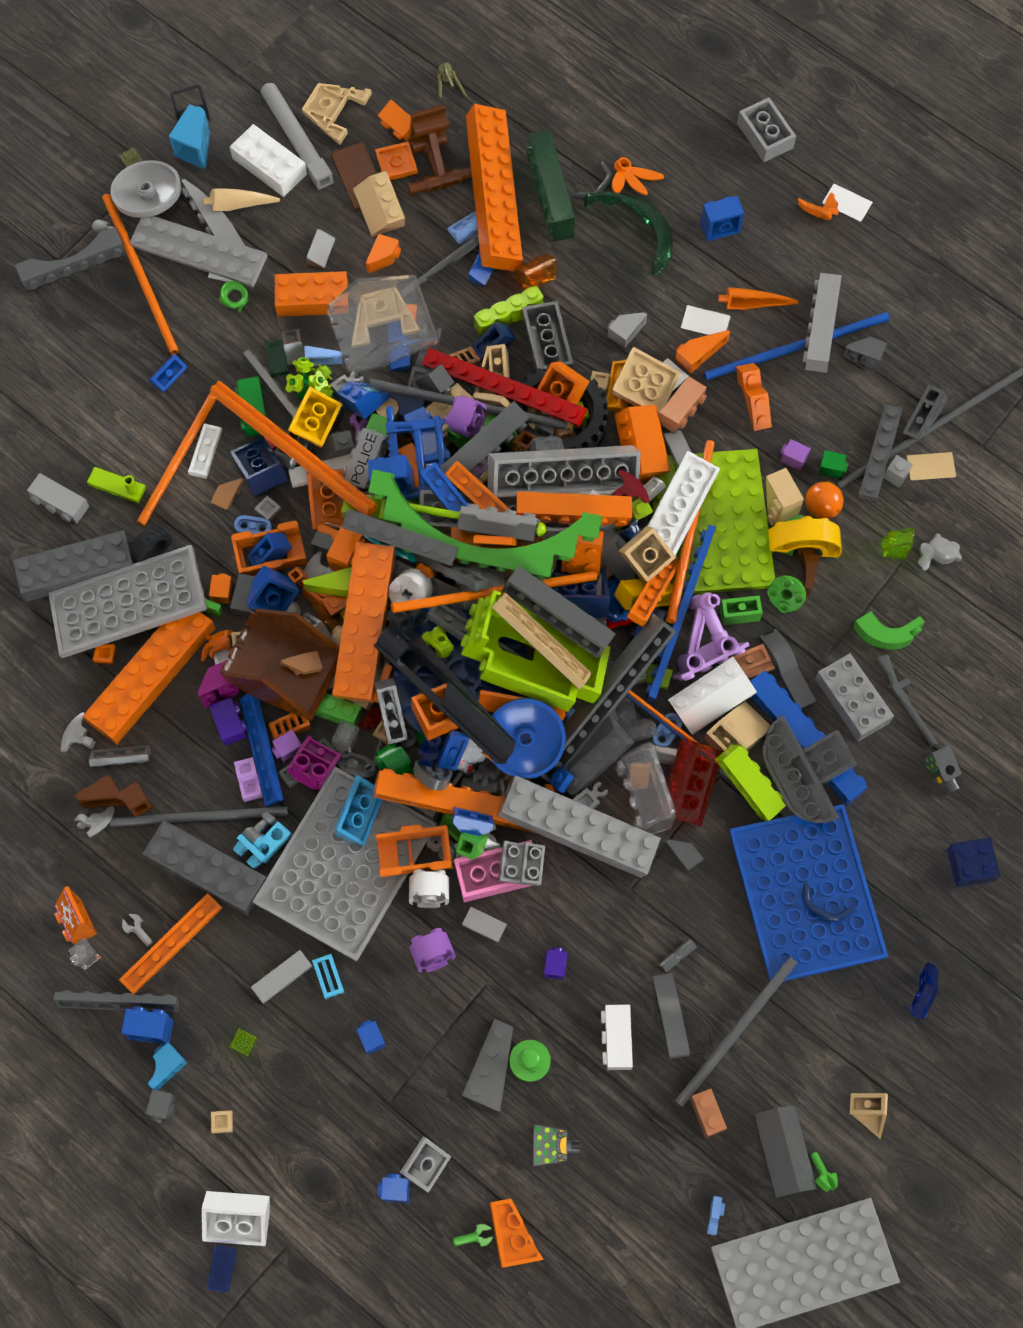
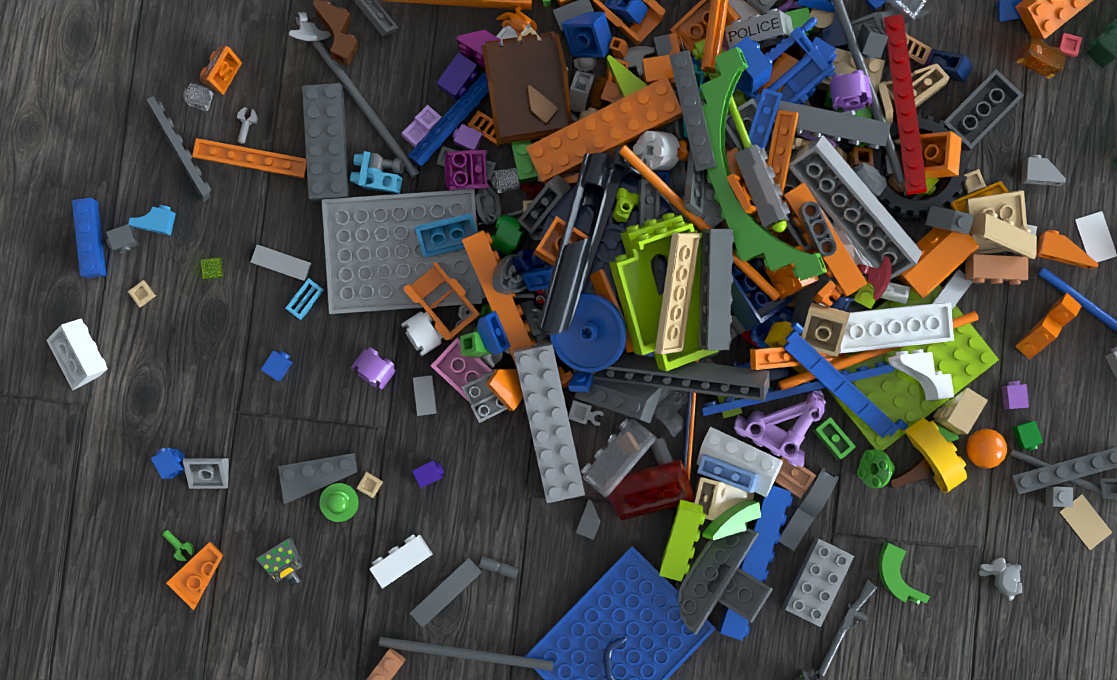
camera: 60 degrees right, 15 degrees up
blue brick [121,1006,174,1044] -> none
clear blue plate [207,1245,237,1293] -> none
lime brick [474,286,543,337] -> none
medium blue plate [652,713,682,747] -> none
clear neon green slope [881,528,914,560] -> none
none -> blue brick [72,198,106,278]
none -> tan tile [356,472,383,498]
none -> orange slope [486,369,523,411]
none -> light blue slope [697,454,757,493]
none -> slope [702,500,761,540]
none -> blue piece [783,322,908,438]
none -> dark grey beam [798,201,837,257]
none -> orange tile [813,280,841,308]
none -> white arch [888,350,954,401]
none -> dark grey slope [924,206,974,235]
none -> tan slope [969,211,1037,259]
none -> coral tile [1057,33,1082,57]

